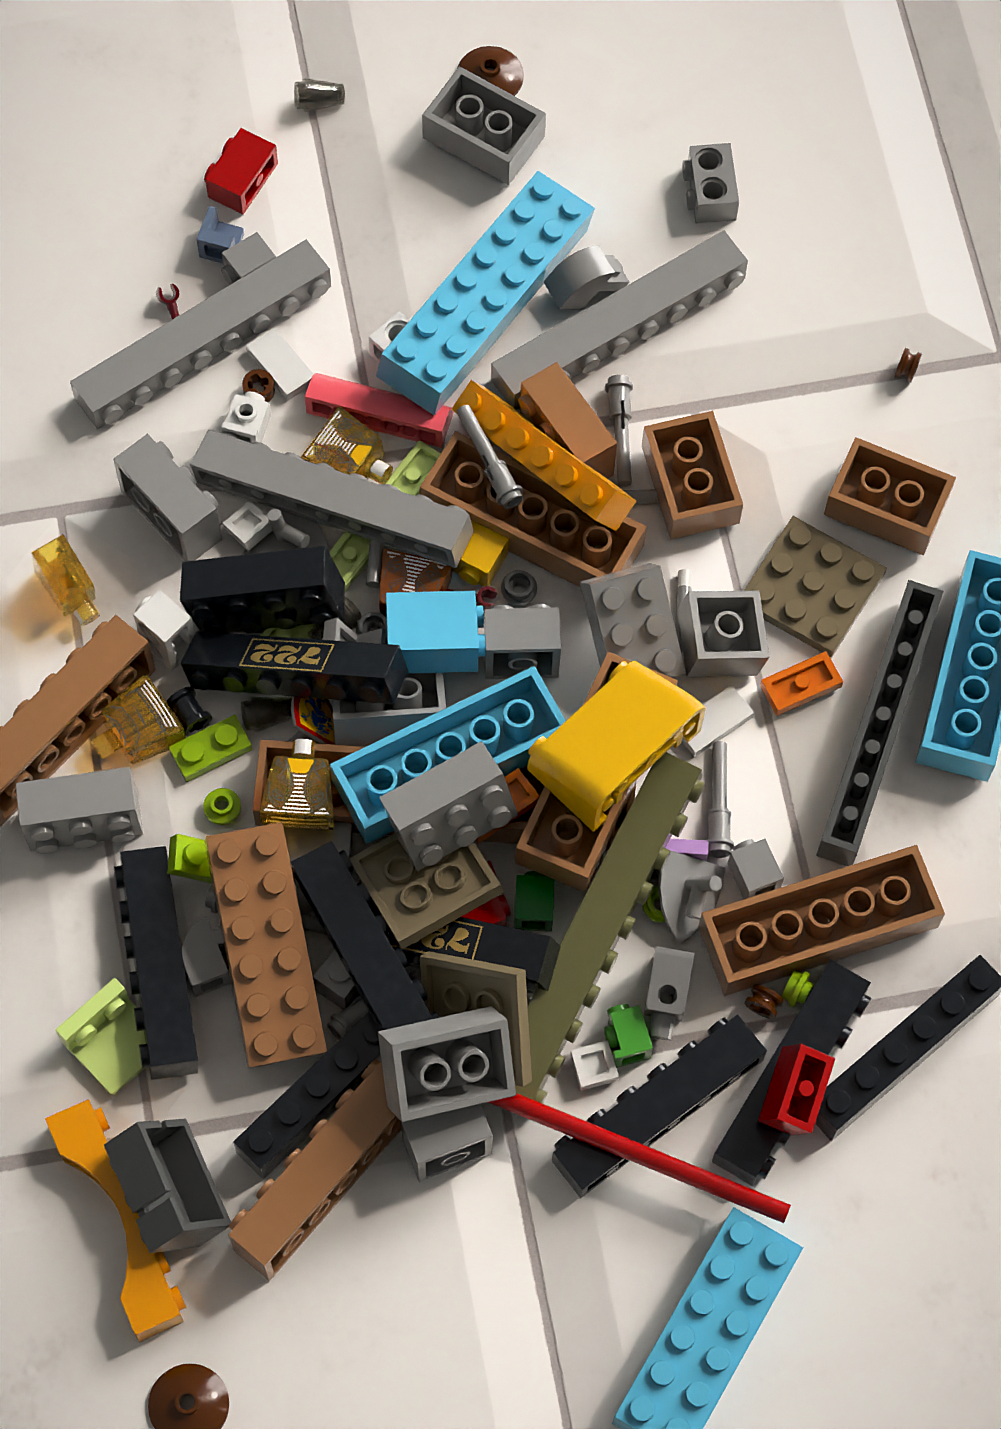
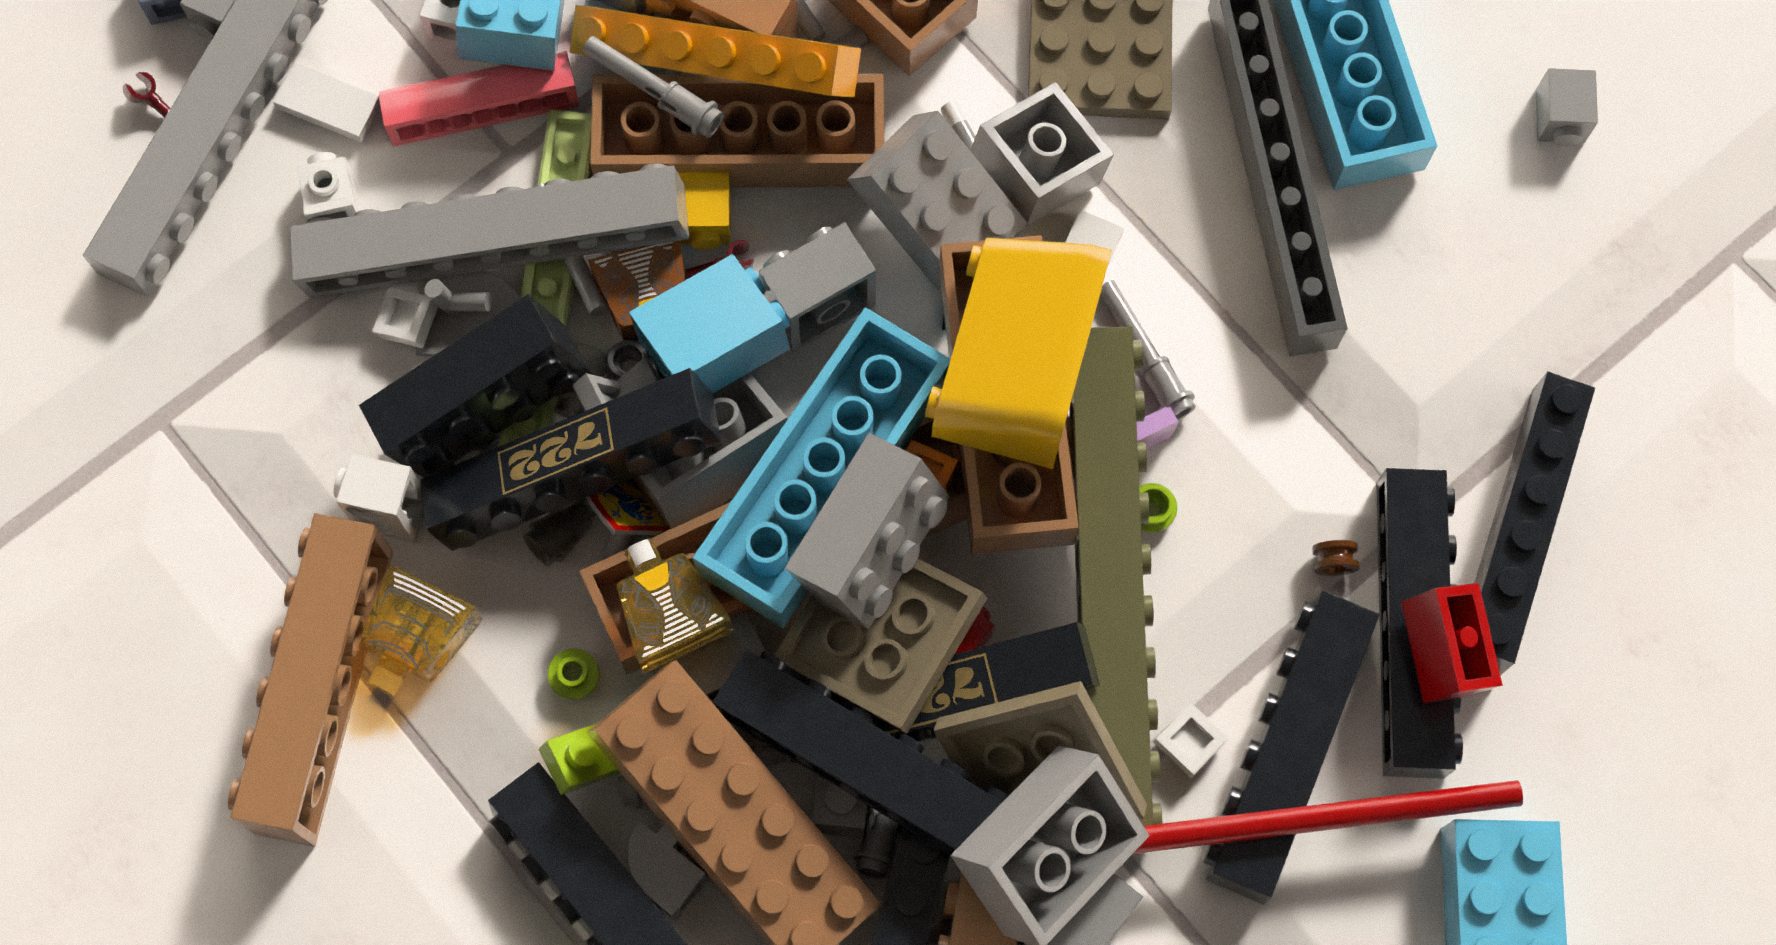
camera: 30 degrees left, 5 degrees up
light grey brick [16,767,143,853] -> none
clear yellow torso [31,534,100,626] -> none
light grey brick [113,433,222,561] -> none
black bush [165,687,213,736] -> none
lime plate [169,714,253,782] -> none
reddish brown bush [242,369,275,402] -> none
clear yellow torso [301,407,393,484] -> none
dark grey plate [501,570,537,606] -> none
green brick [514,871,555,932] -> none
bright green brick [604,1004,653,1068] -> none
light grey torso [644,946,695,1040] -> none
light grey shield [658,850,725,944] -> none
medium nougat brick [698,845,945,996] -> none
light grey brick [727,838,784,899] -> none
orange plate [760,651,843,716] -> none
lime plate [782,971,814,1008] -> none

